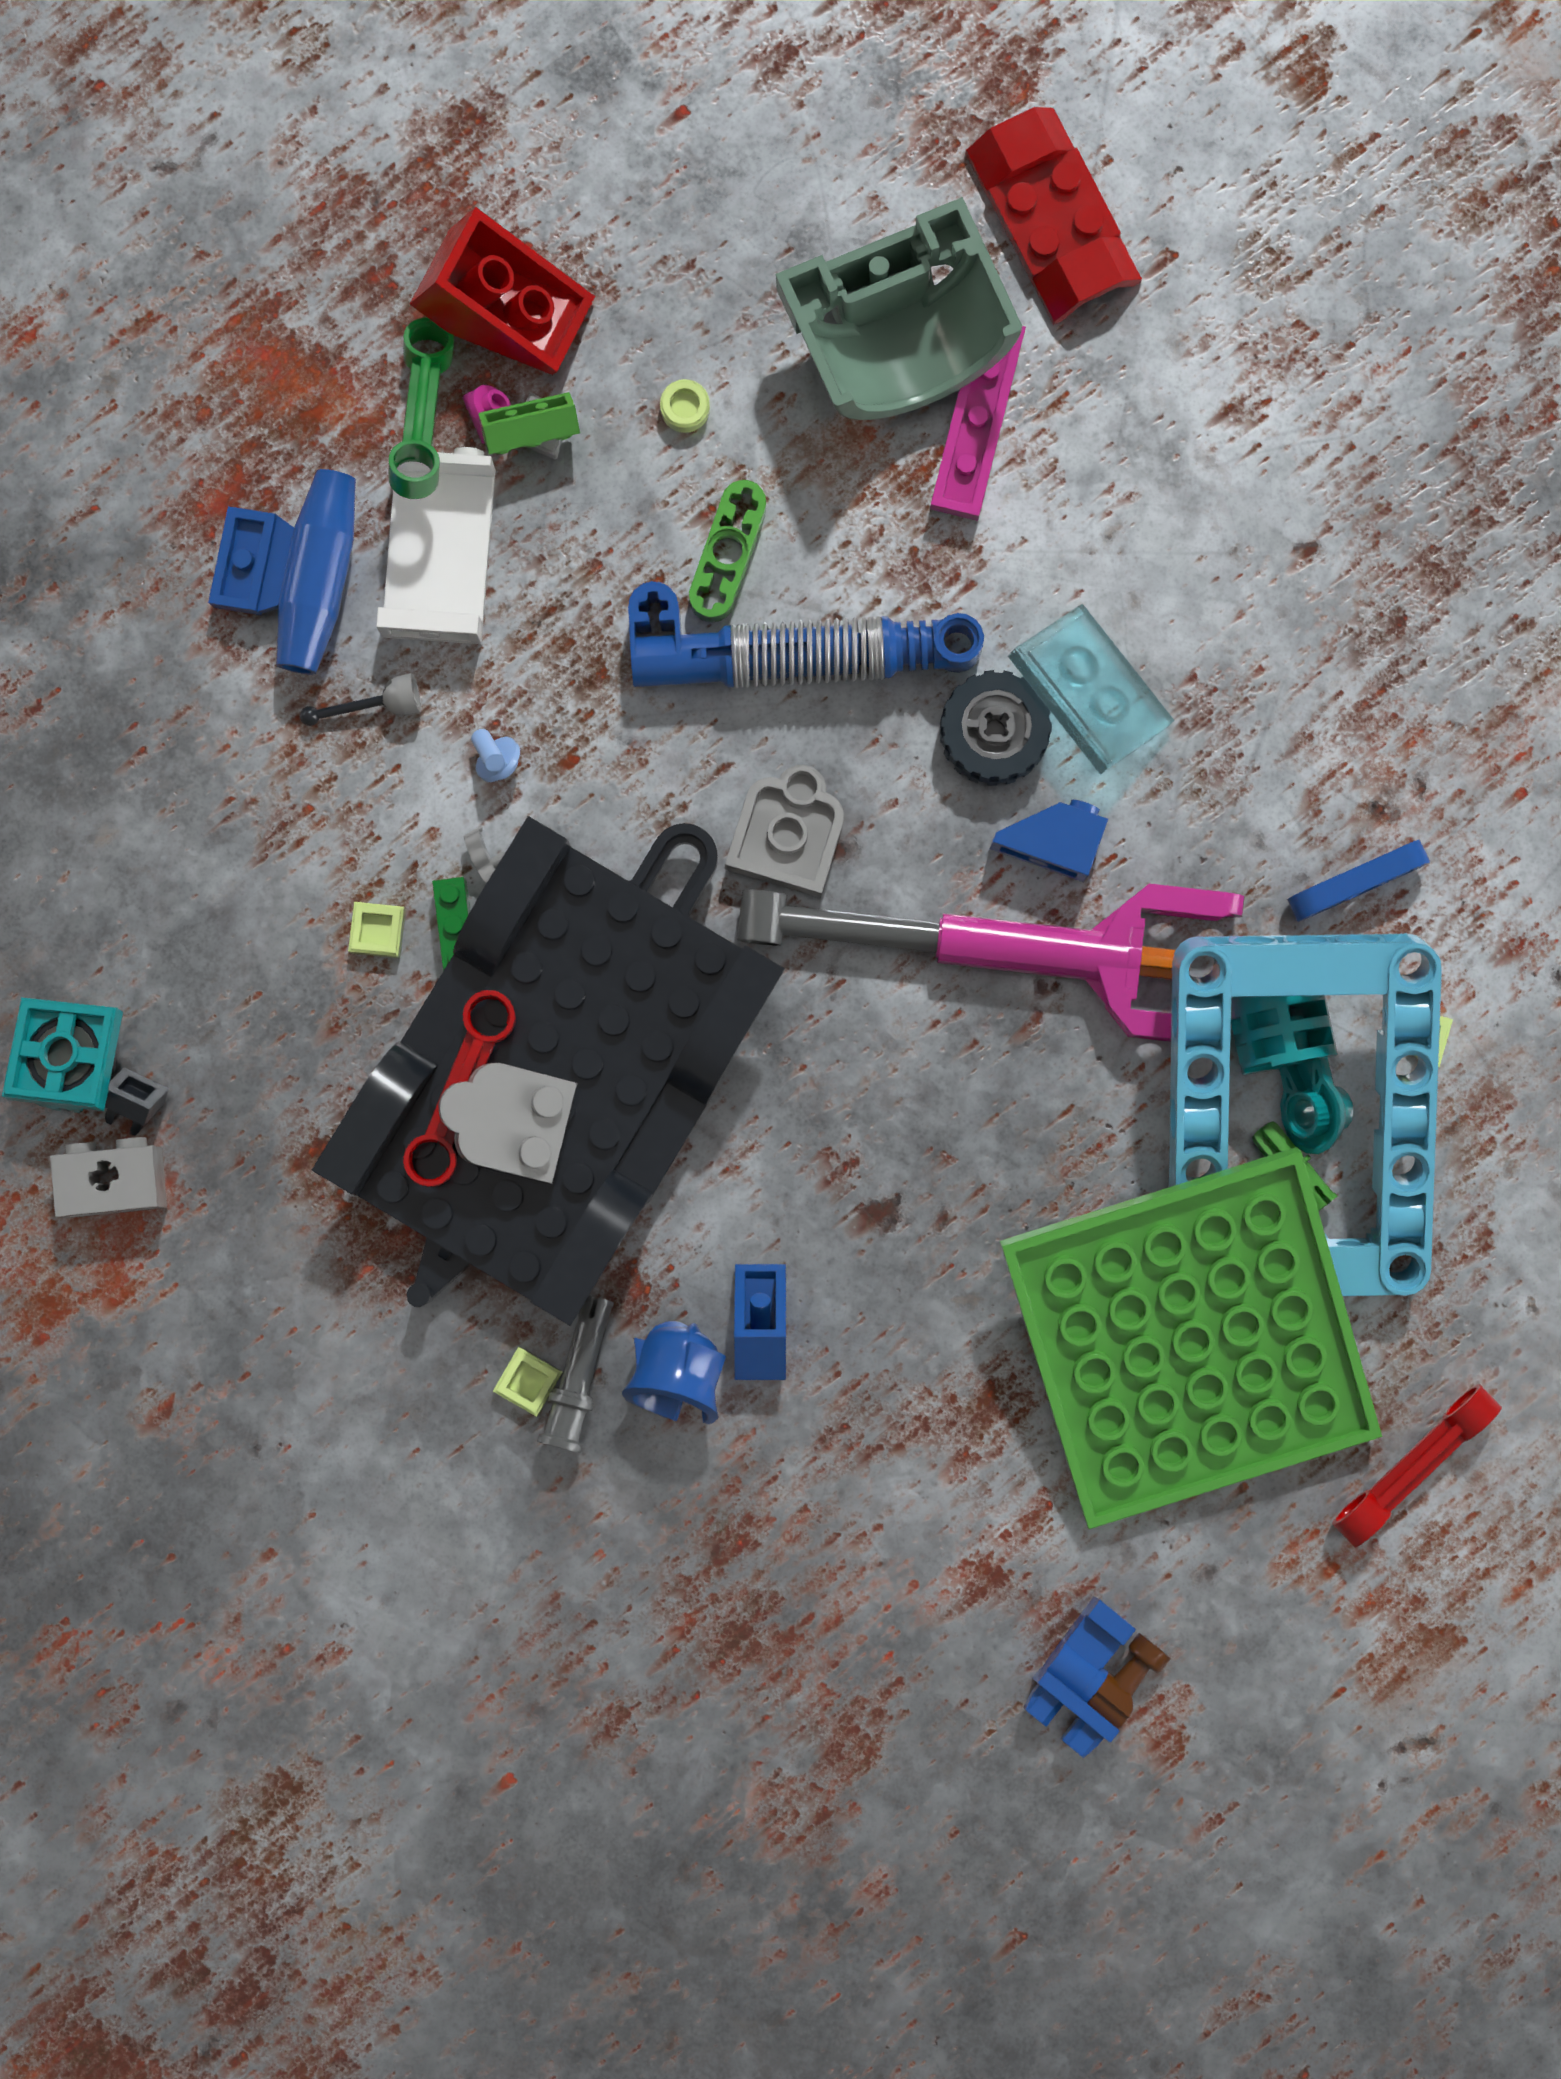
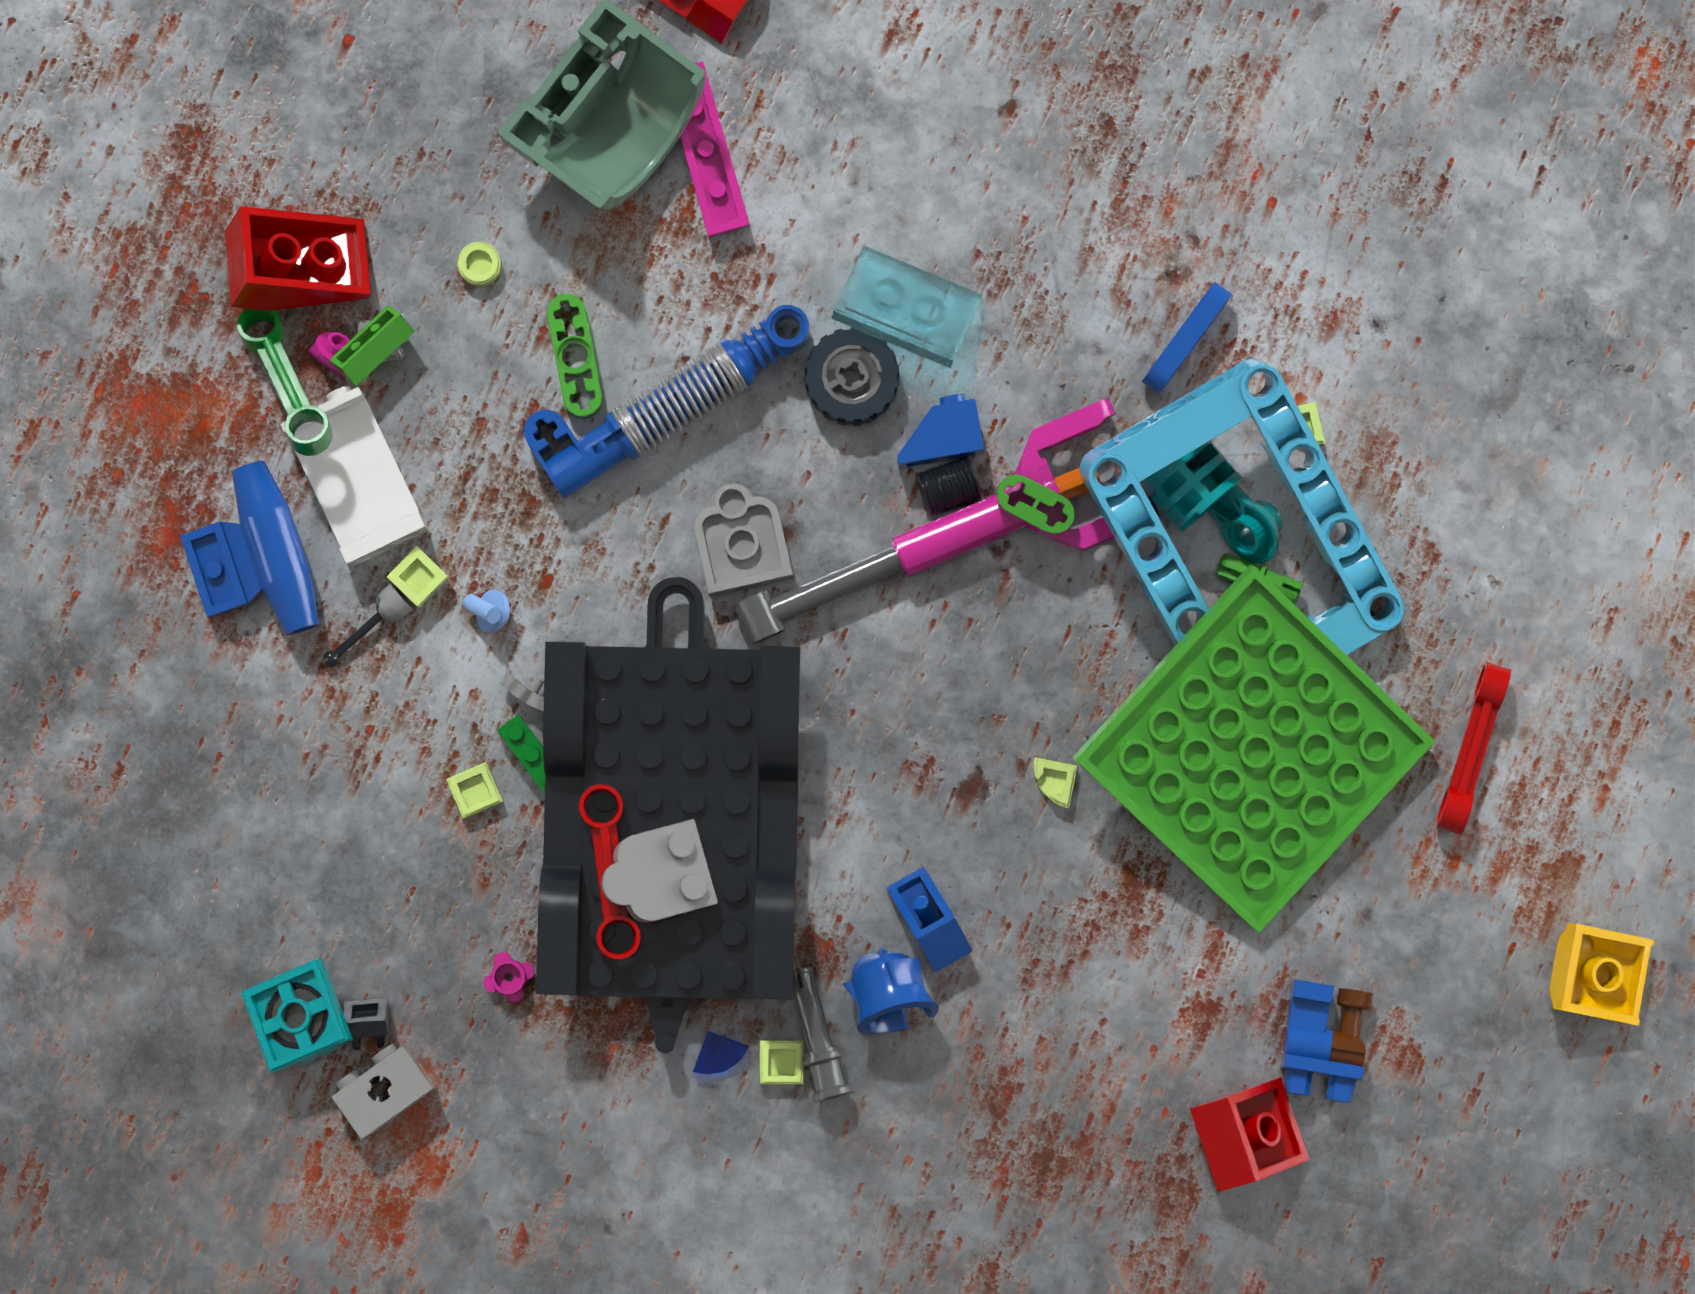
camera: 25 degrees left, 0 degrees up
none -> yellowish green plate [387,546,449,608]
none -> dark pink plate [484,952,534,1002]
none -> clear blue tile [693,1031,749,1074]
none -> black piece [915,455,983,517]
none -> bright green beam [996,474,1075,534]
none -> yellowish green tile [1034,758,1077,809]
none -> red slope [1190,1077,1309,1192]
none -> yellow slope [1549,923,1654,1026]

